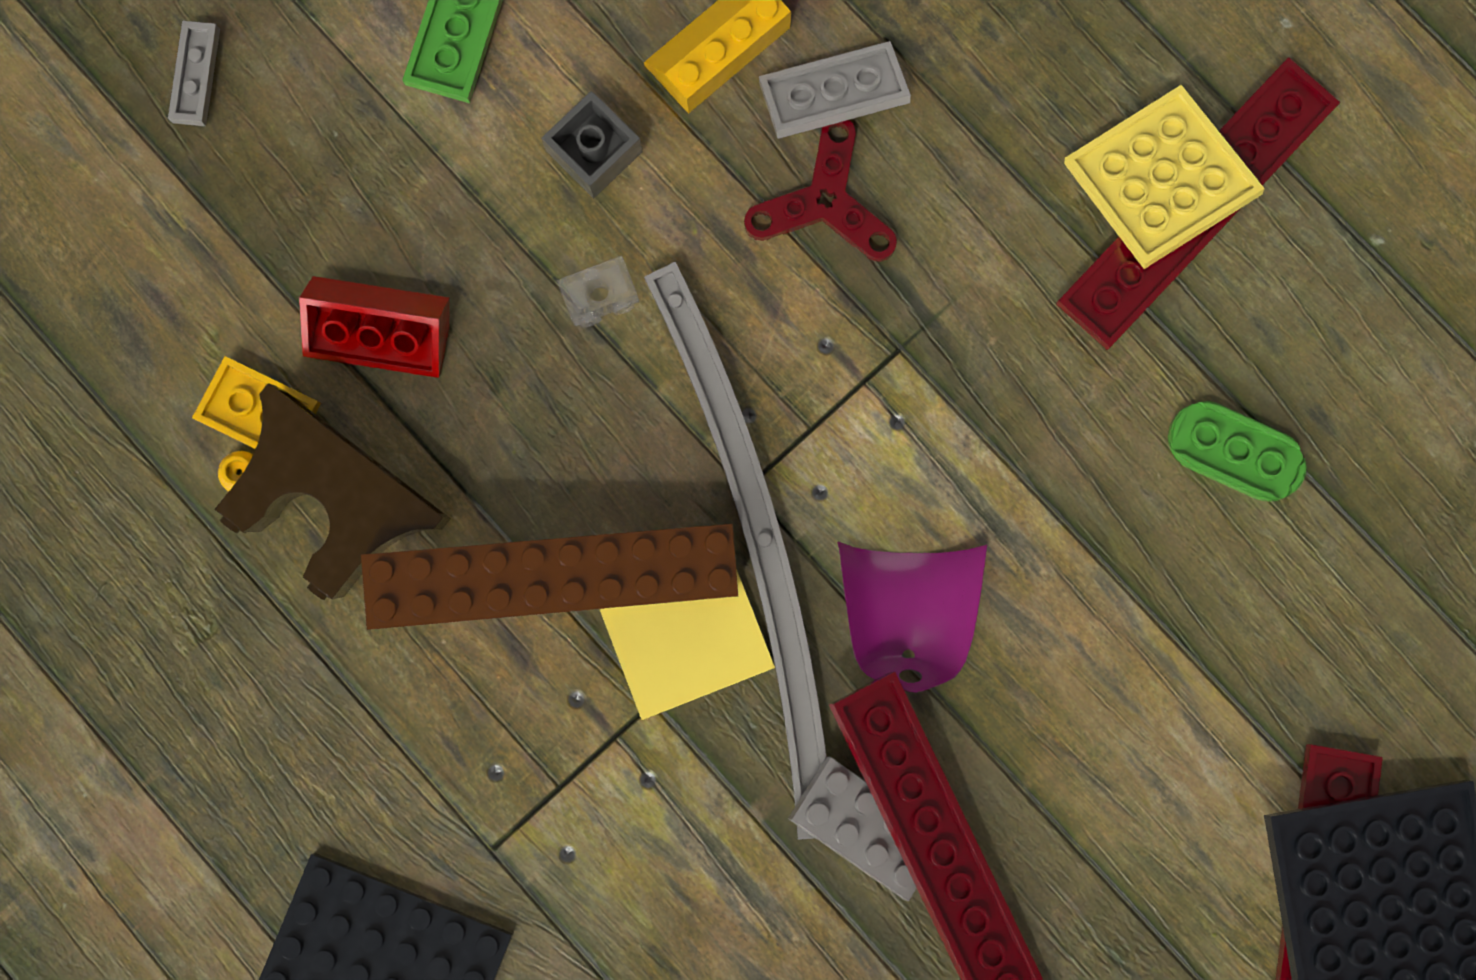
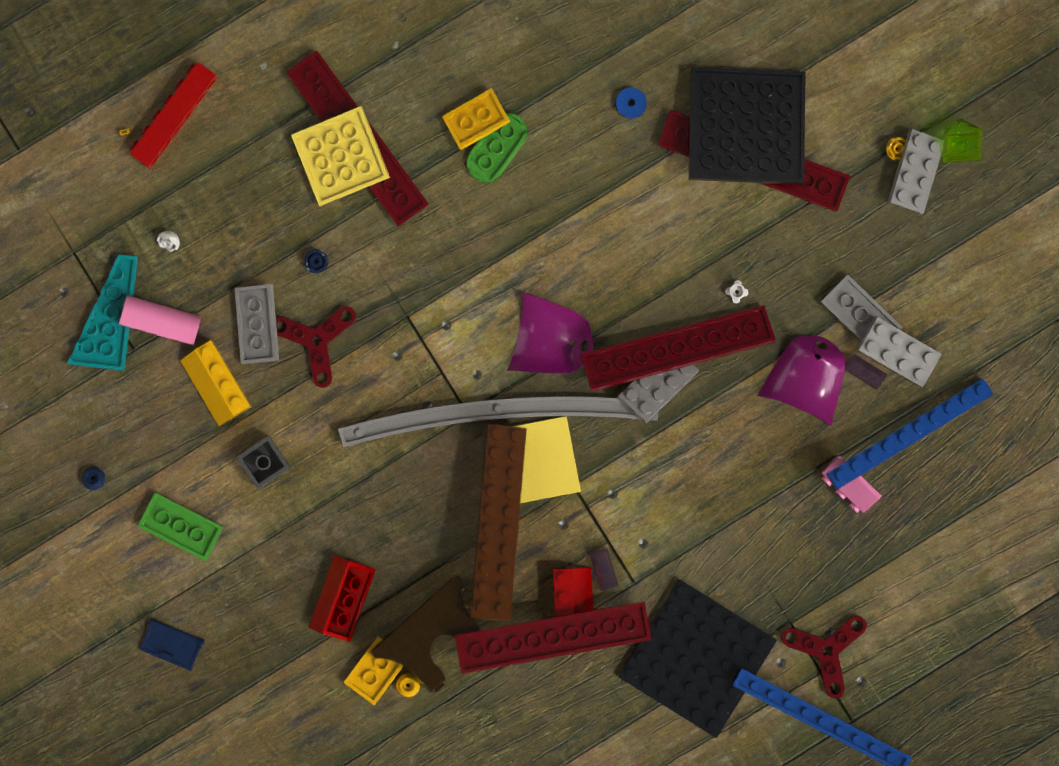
camera: 80 degrees left, 5 degrees up
light grey plate [168,21,220,126] -> none
clear brick [556,256,639,327] -> none
none -> dark blue door [140,618,205,671]
none -> dark blue plate [305,249,328,273]
none -> yellow plate [442,88,510,150]
none -> dark red plate [454,601,651,674]
none -> red slope [553,567,593,617]
none -> brick [589,548,618,591]
none -> blue piece [616,88,646,119]
none -> white plate [725,280,748,303]

